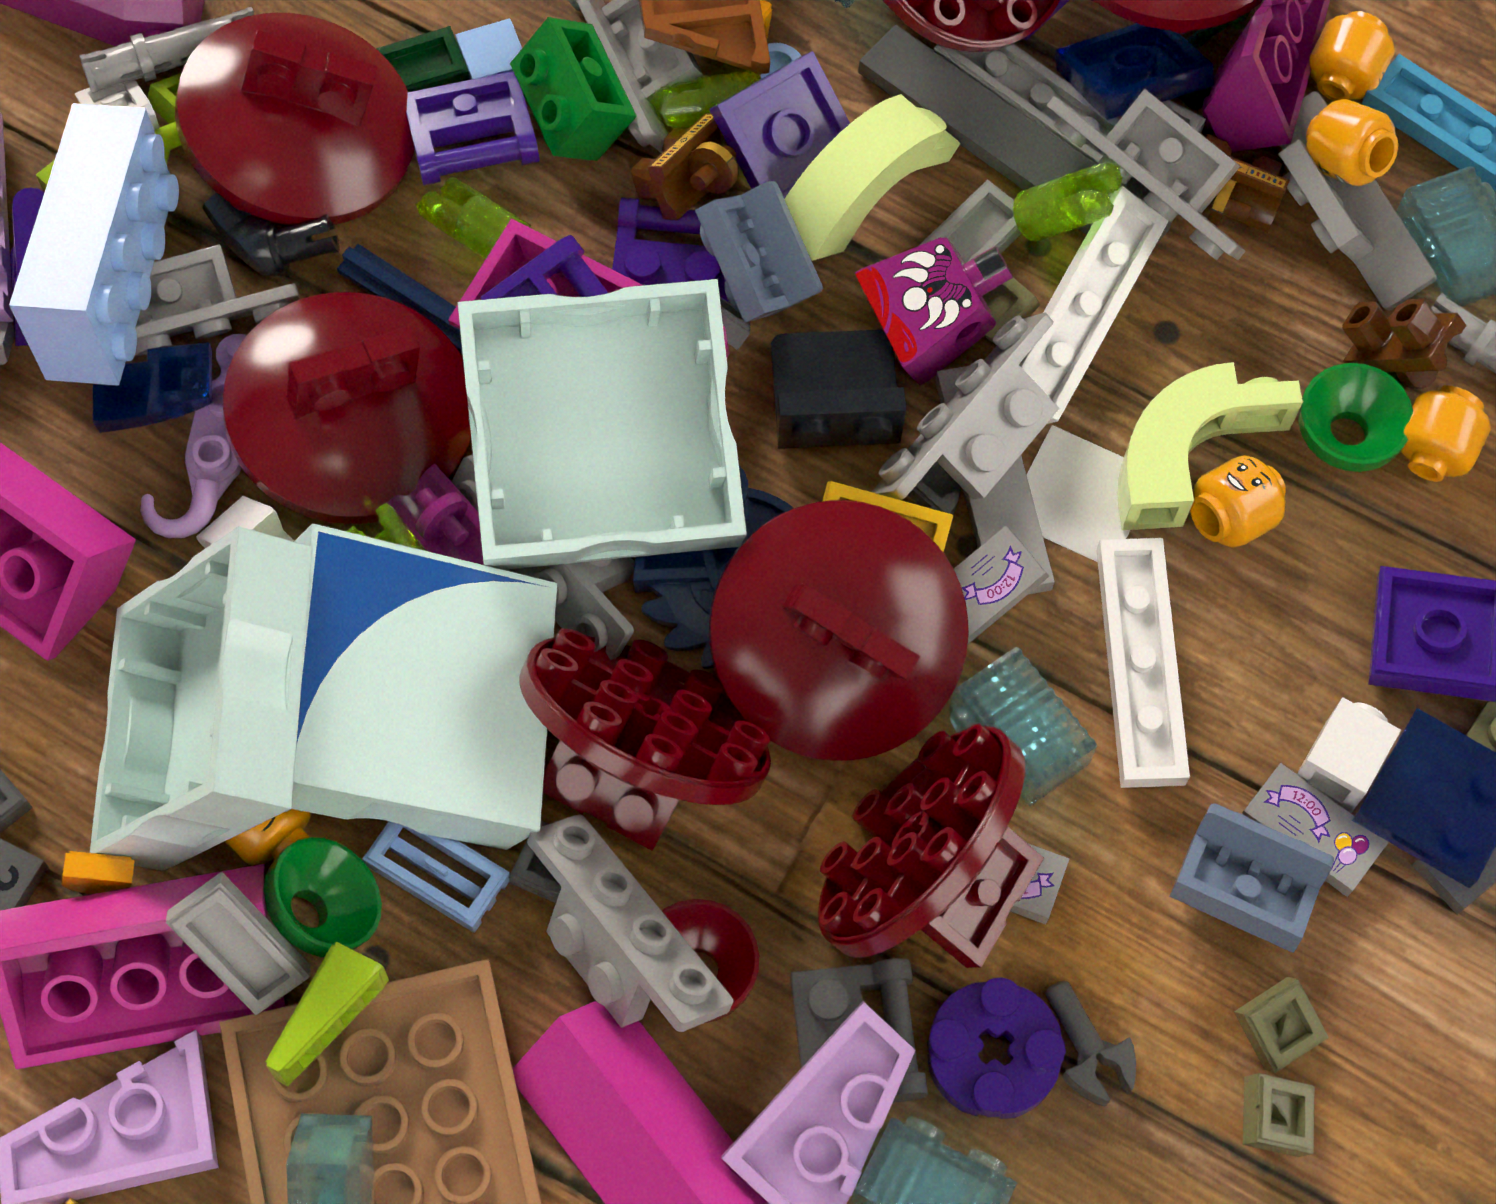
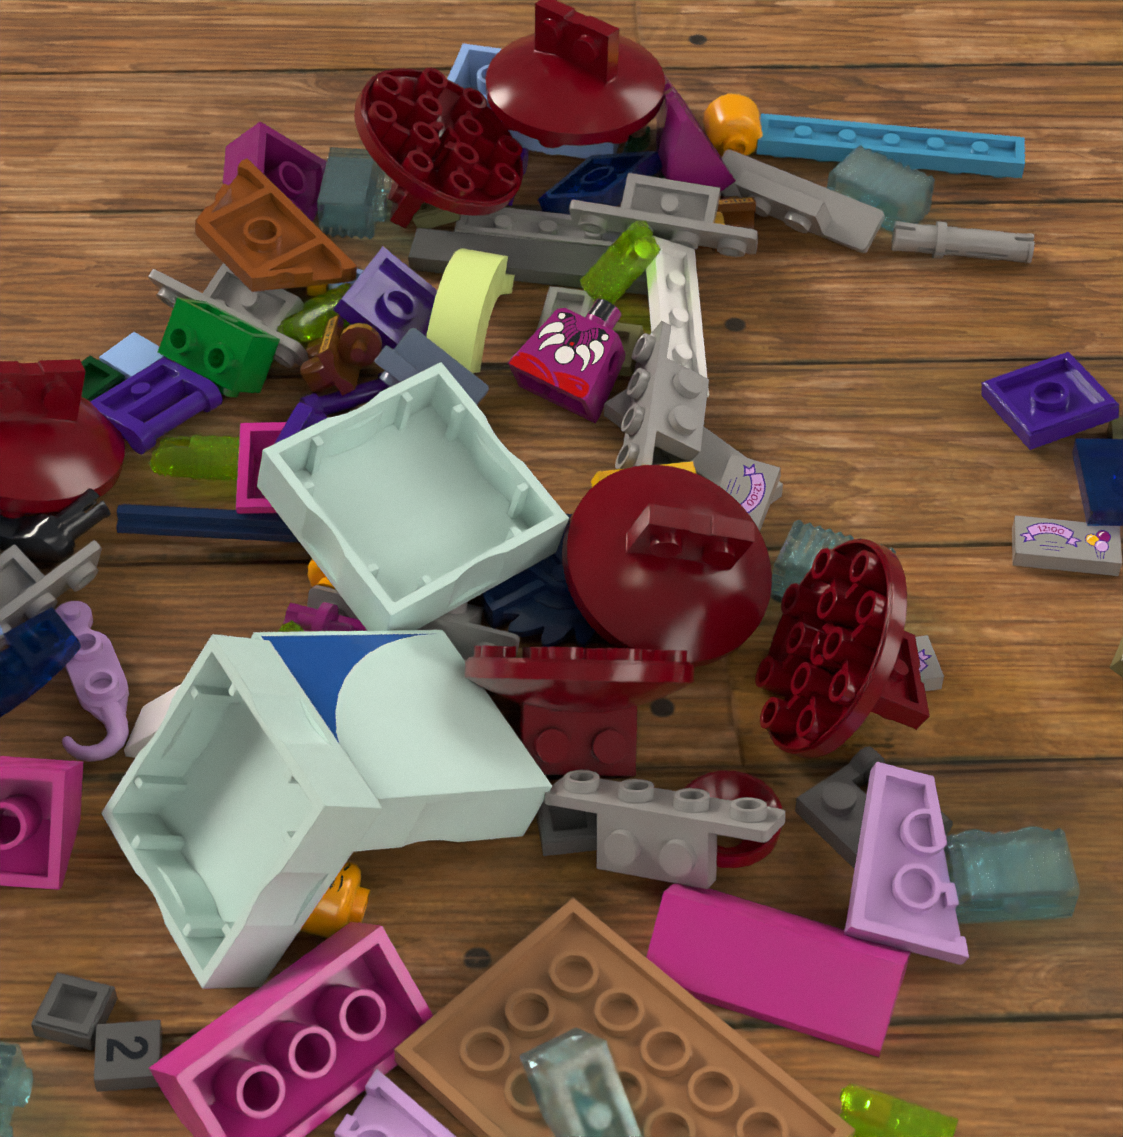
camera: 30 degrees left, 20 degrees down
light orange tile [61,851,135,894] -> none
light grey tile [166,872,310,1015] -> none
dark red bracket [223,292,471,524] -> none
green piece [264,837,382,957] -> none
lime slope [265,942,389,1086] -> none
light blue tile [363,821,510,933] -> none
black bracket [771,329,906,449] -> none
dark purple plate [927,977,1066,1119] -> none
white sticker [1027,425,1130,562] -> none
dark grey bar [1045,981,1136,1106] -> none
white plate [1097,538,1190,788] -> none
yellowish green arch [1117,362,1303,530] -> none
sand blue bracket [1169,804,1334,953] -> none
light orange head [1190,455,1286,548] -> none
white brick [1297,697,1401,813] -> none
green piece [1298,363,1413,472] -> none
light orange head [1306,99,1398,187] -> none
reddish brown hips [1342,299,1466,389] -> none
light orange head [1401,385,1491,482] -> none

